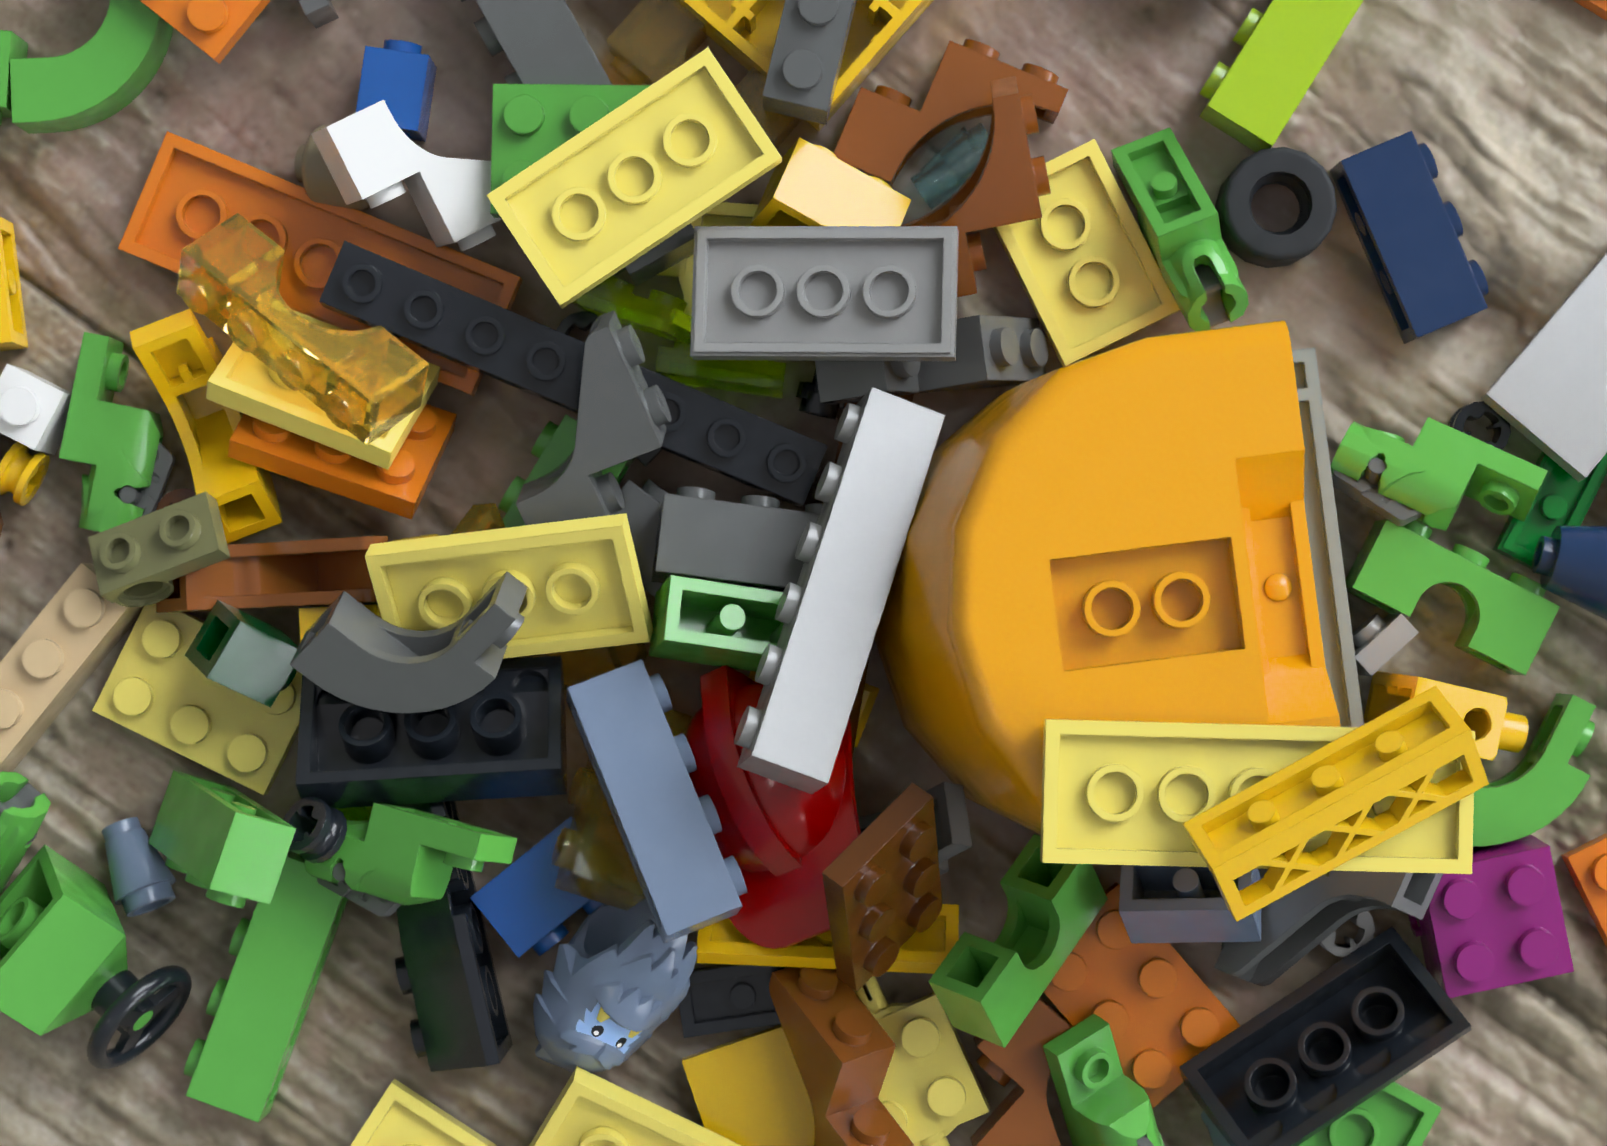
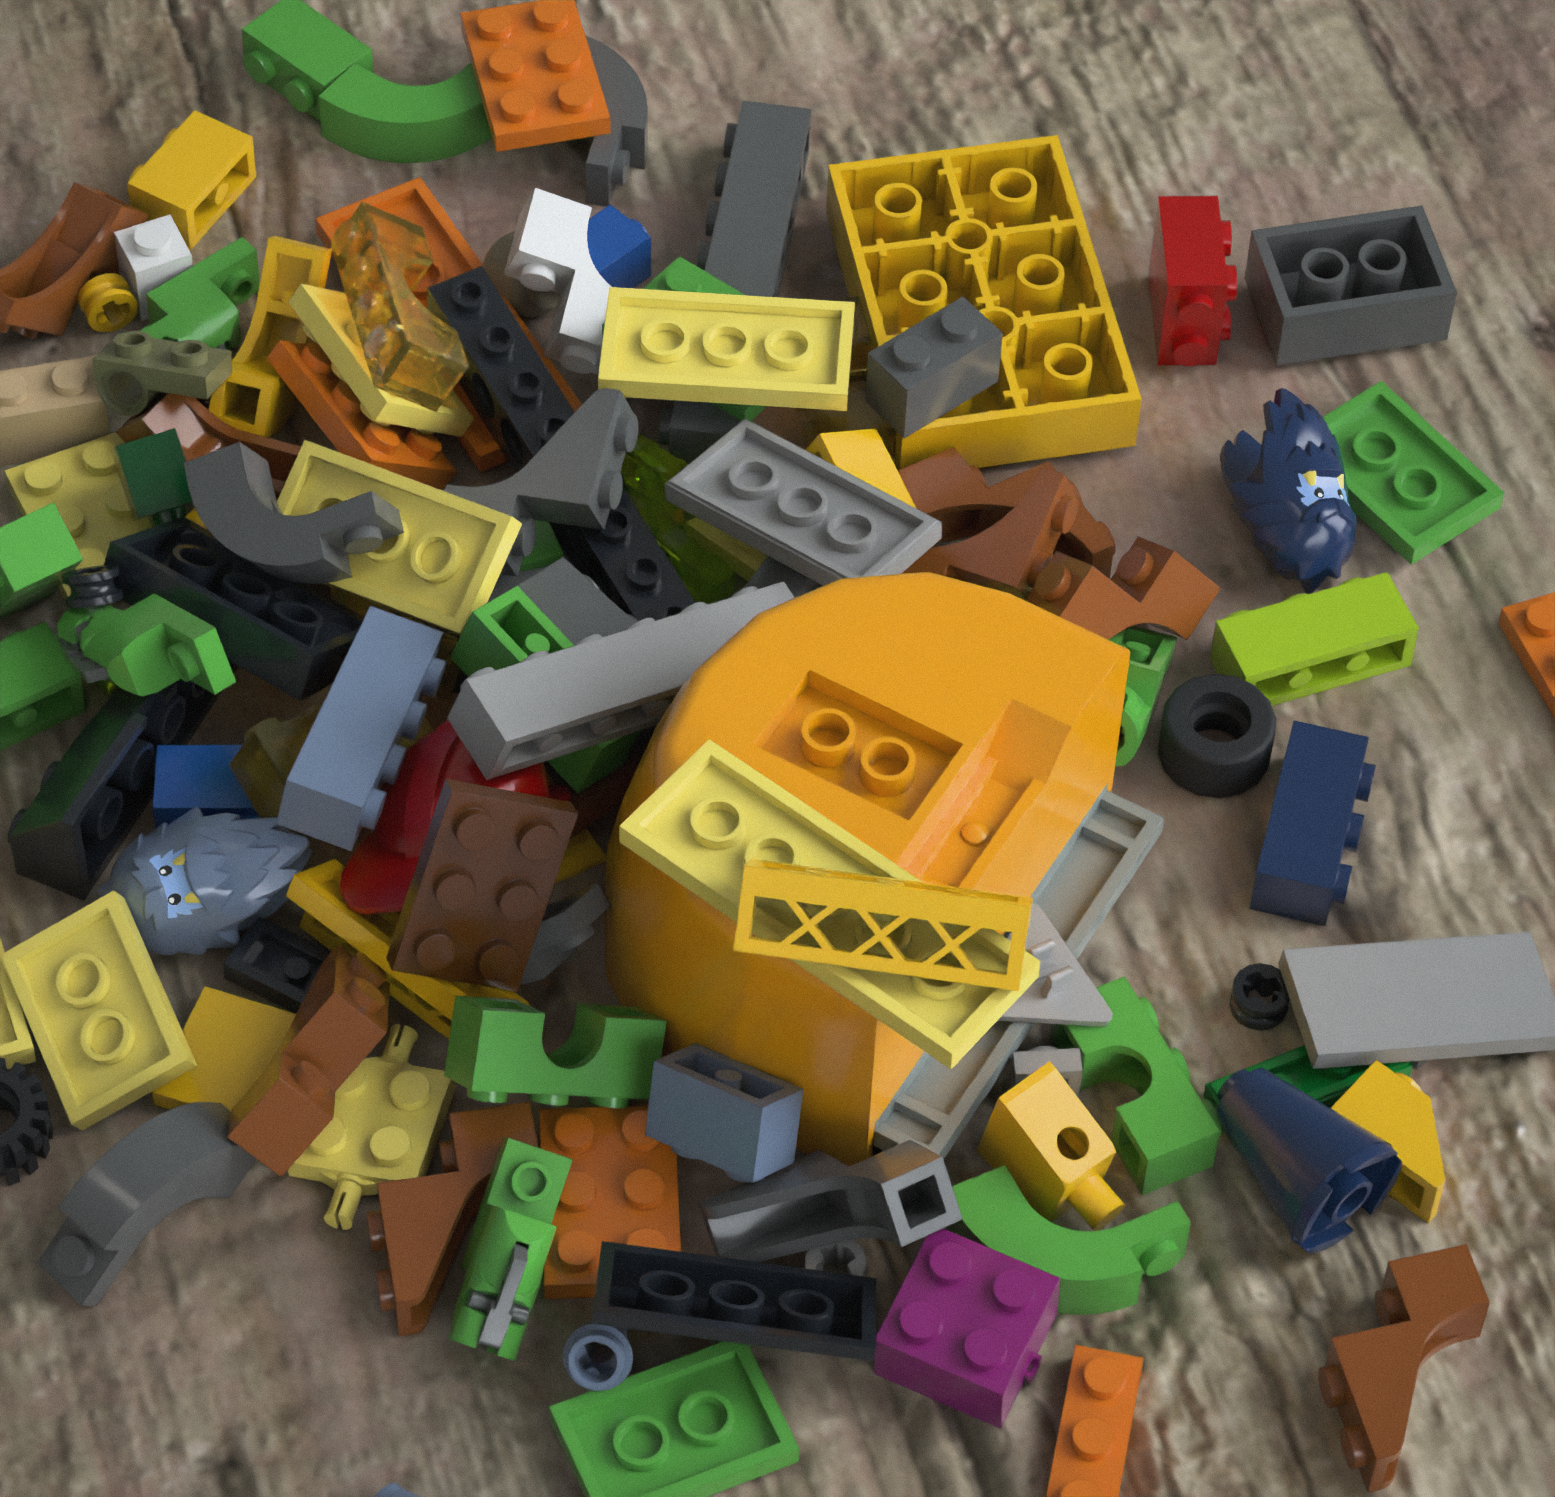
camera: 35 degrees right, 35 degrees down
bright green plate [1331,417,1548,531] -> none
none -> light grey piece [997,903,1113,1027]
none -> dark orange arch [1025,536,1221,640]

